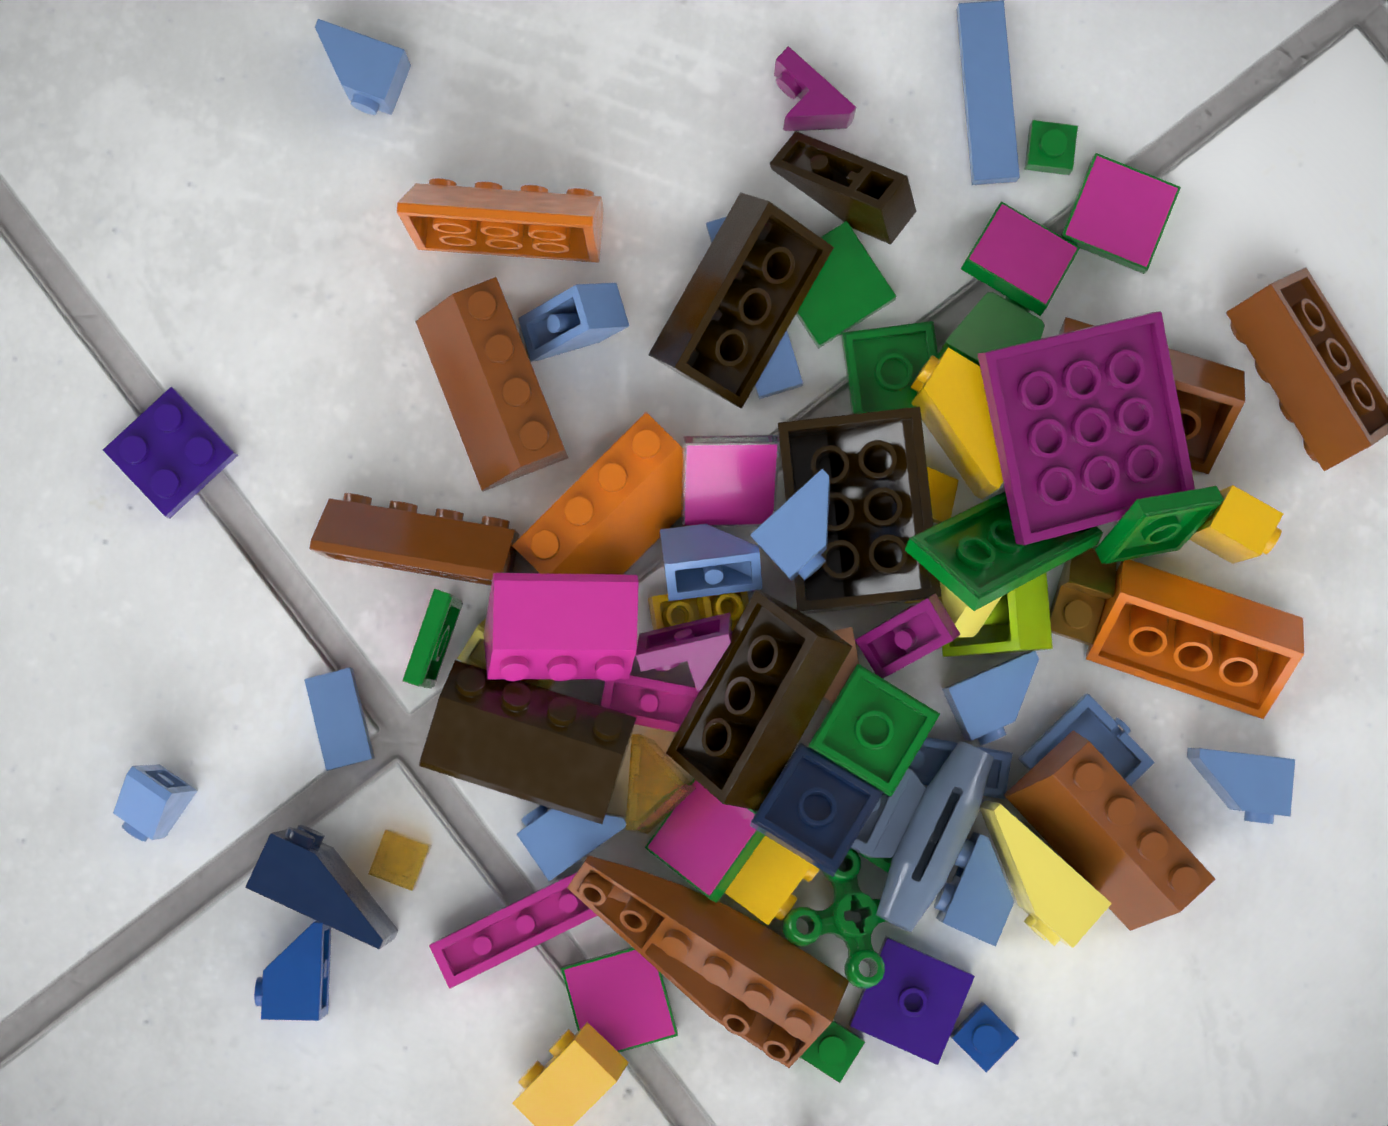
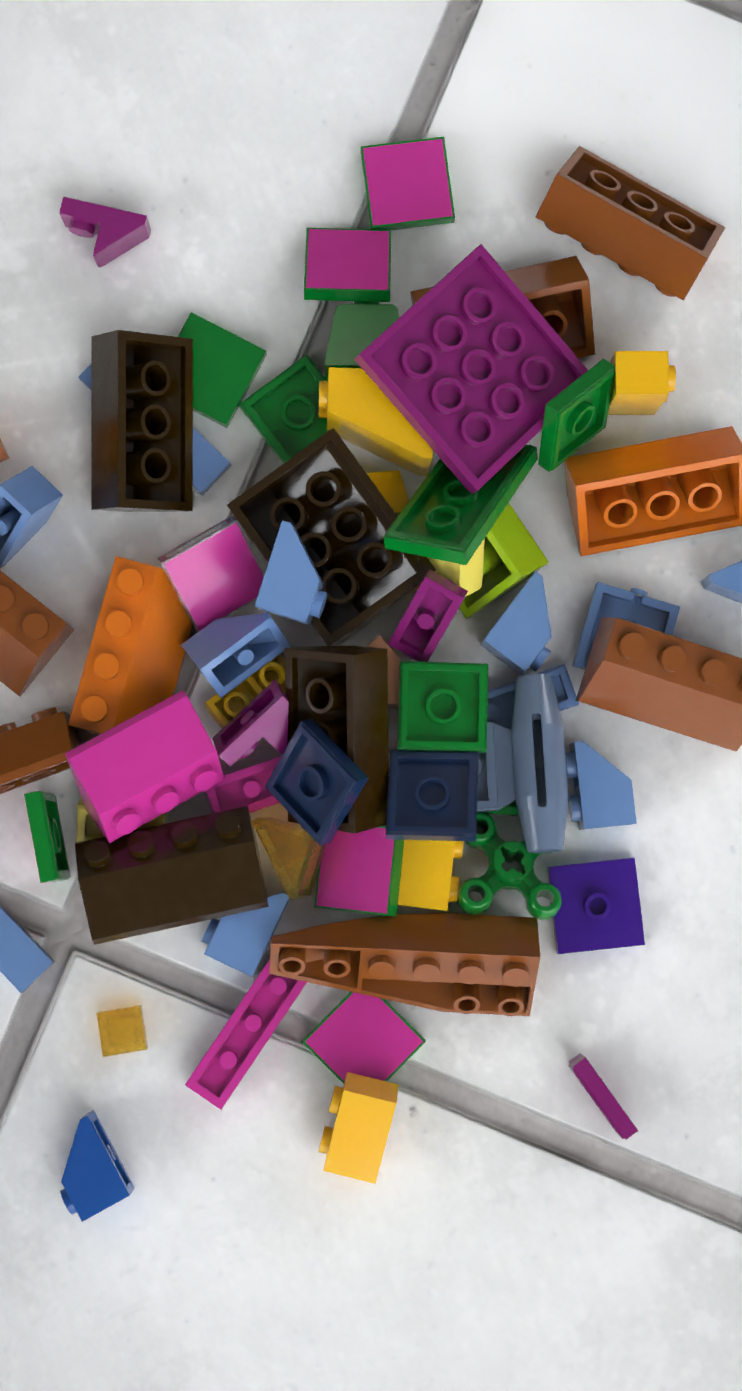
camera: 35 degrees left, 0 degrees up
dark blue slope [245,825,398,949] -> none
dark brown slope [769,131,917,245] -> none
green plate [800,1020,865,1083] -> none
blue plate [950,1002,1019,1073] -> none
medium blue tile [956,0,1020,185] -> none
light yellow slope [980,800,1112,948] -> none
green plate [1024,120,1078,175] -> none
pearl gold slope [1050,548,1117,645] -> none
none -> dark blue tile [265,719,369,846]

